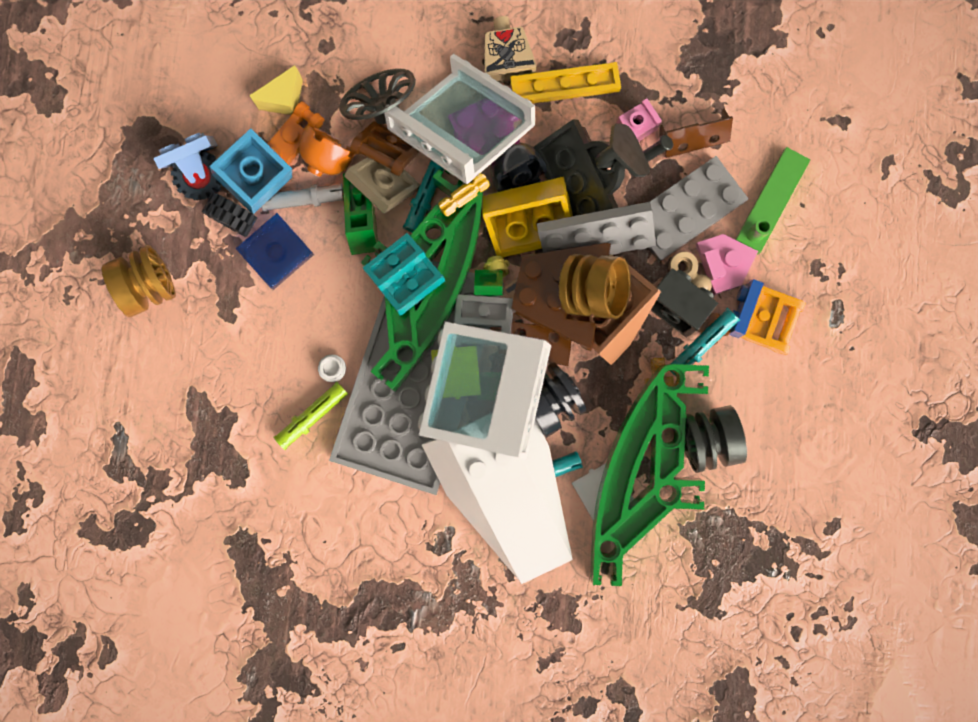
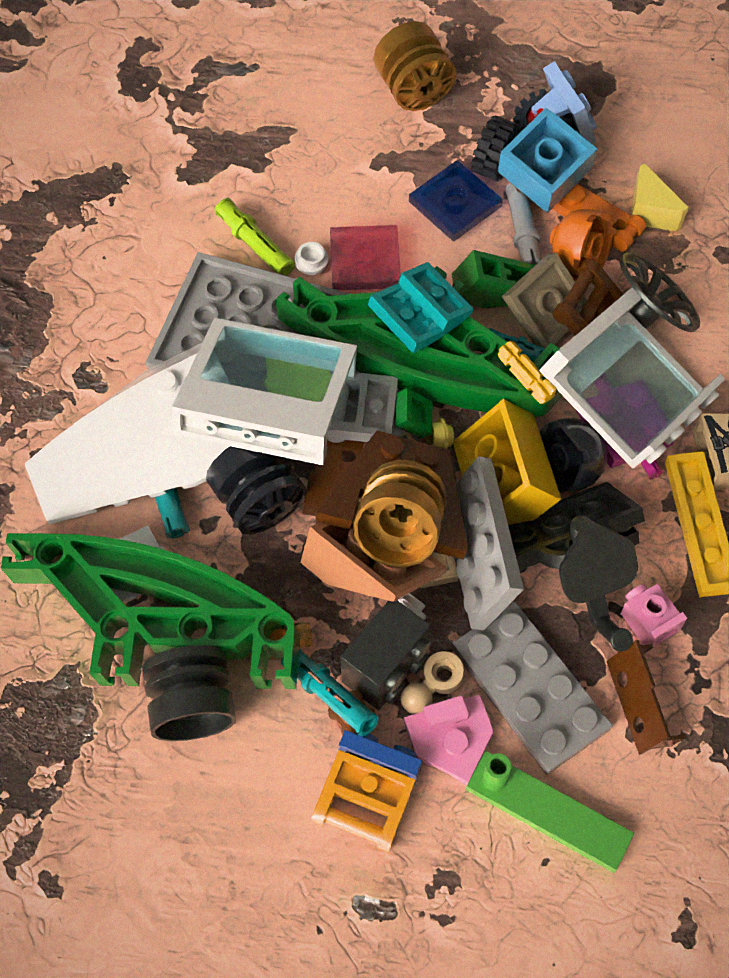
camera: 90 degrees right, 20 degrees down
none -> clear pink plate [330,225,401,290]

